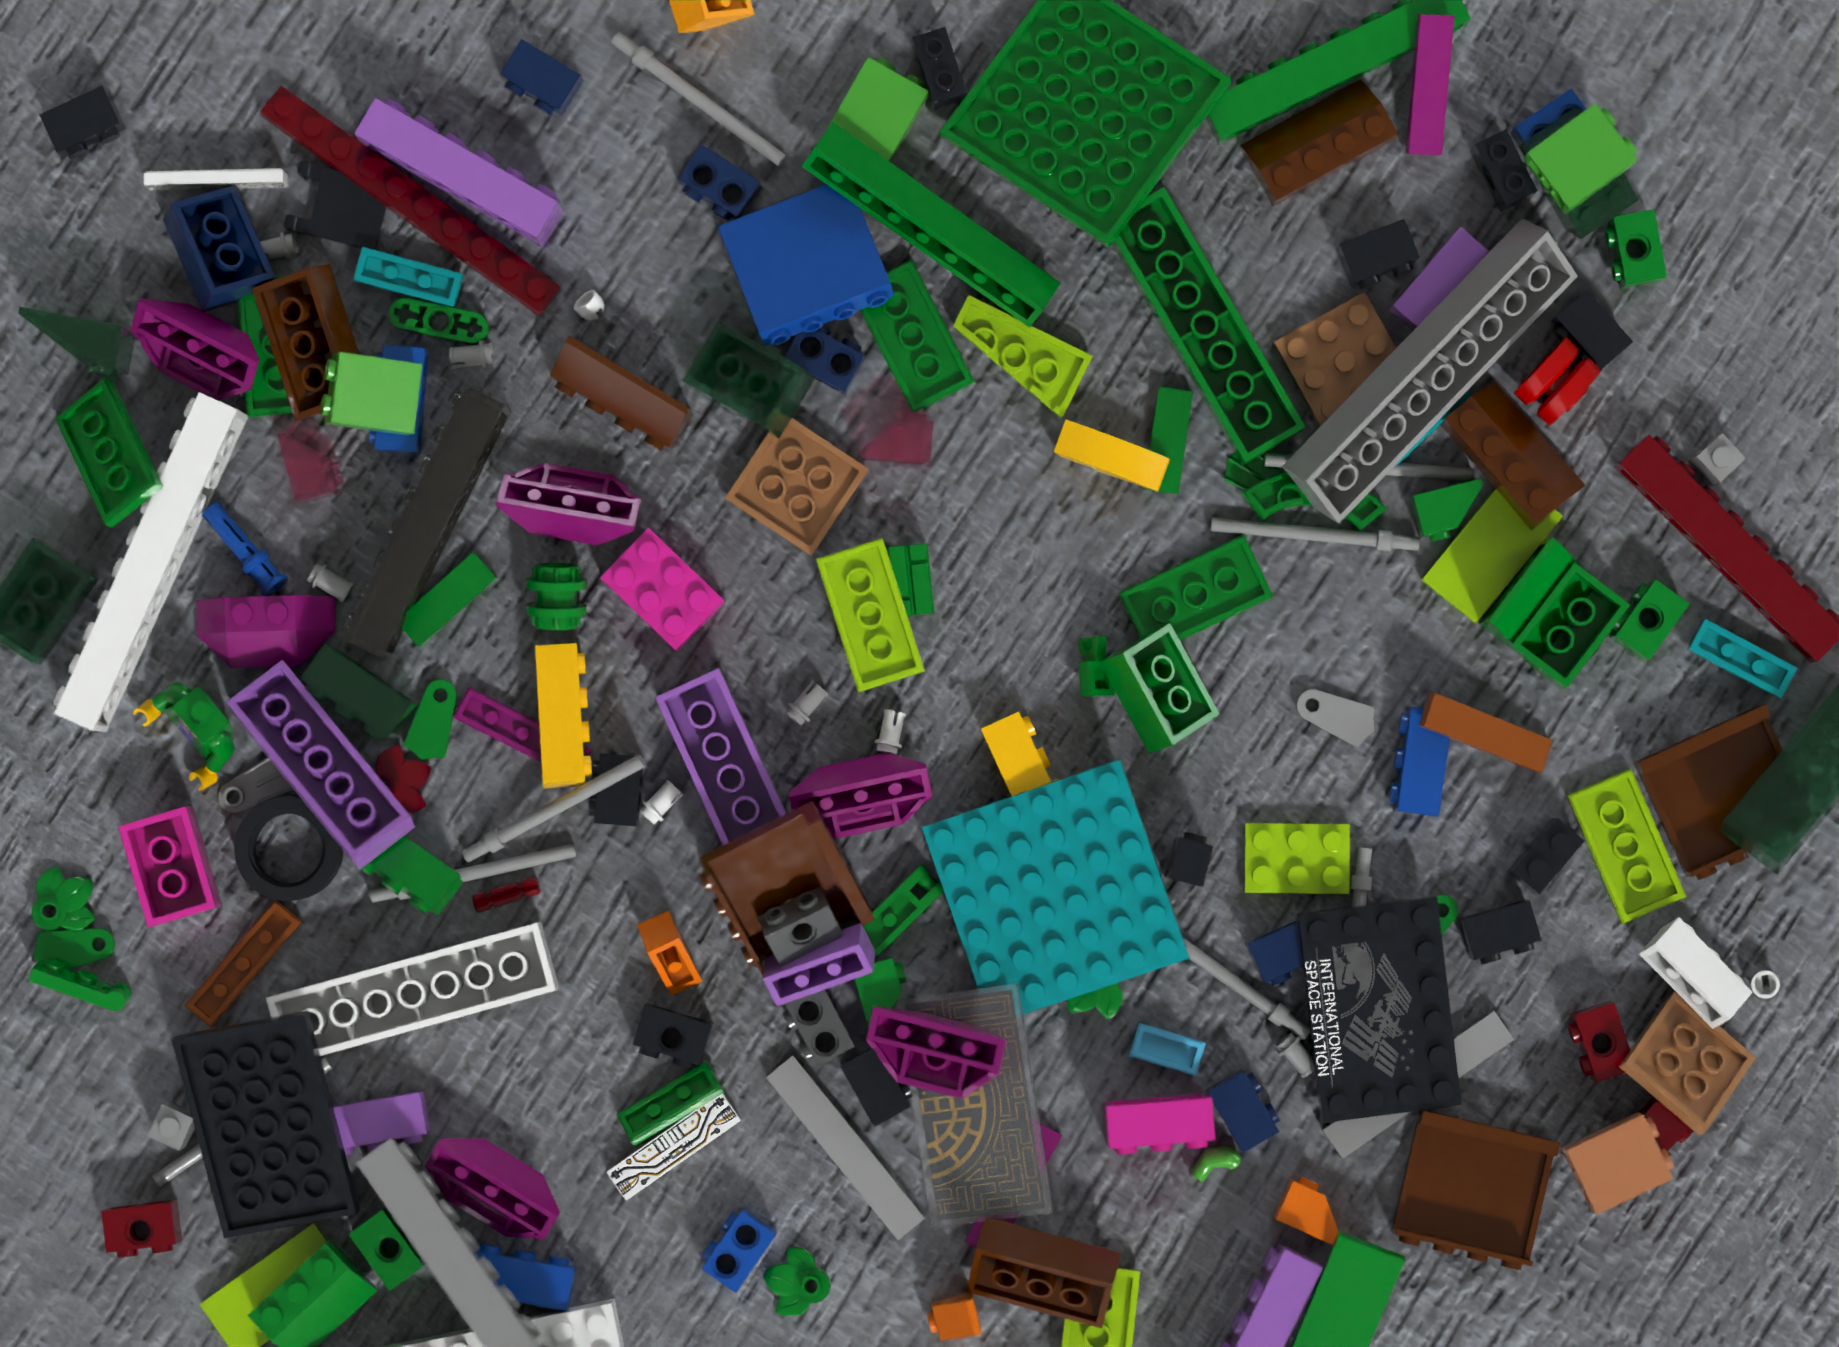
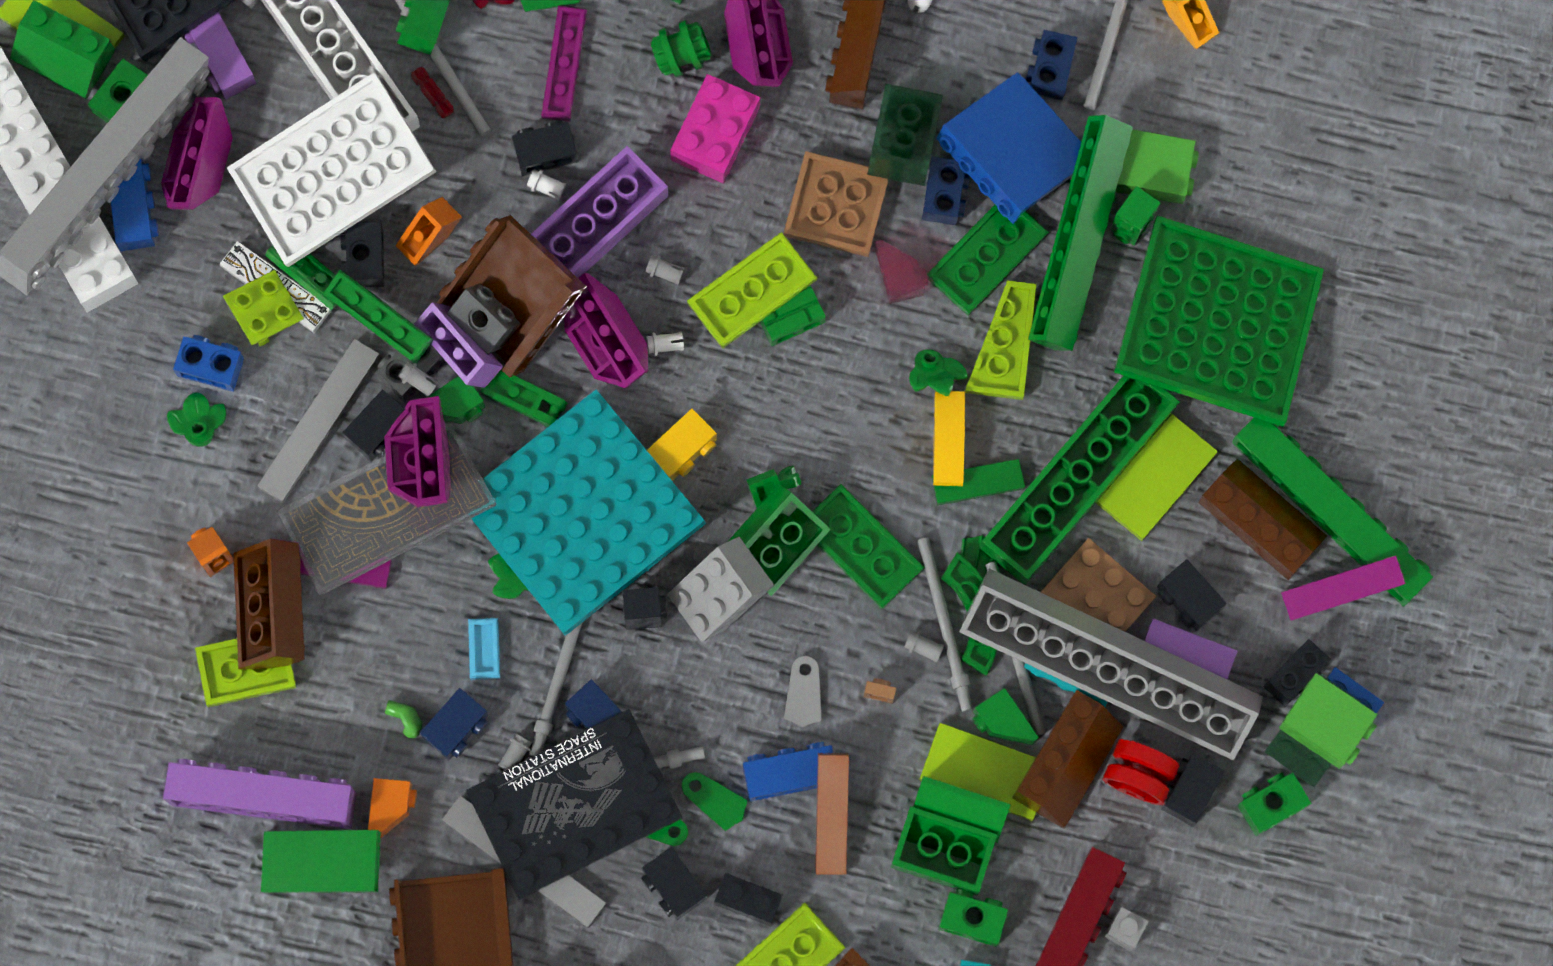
camera: 65 degrees right, 10 degrees down
light grey bar [462,754,646,863] -> none
yellow brick [535,643,592,789] -> none
black brick [912,27,967,110] -> none
dark pink brick [1103,1093,1215,1154] -> none
lime plate [1244,823,1350,894] -> none
none -> lime hinge [223,270,304,346]
none -> white plate [227,72,437,267]
none -> green tile [323,270,434,363]
none -> light grey pin [398,362,438,397]
none -> light grey brick [667,537,774,643]
none -> green piece [682,772,748,831]
none -> medium nougat plate [863,678,896,704]
none -> light grey pin [904,631,944,663]
none -> green plate [909,349,968,396]
none -> lime tile [1096,414,1218,541]
none -> green brick [1110,186,1161,246]

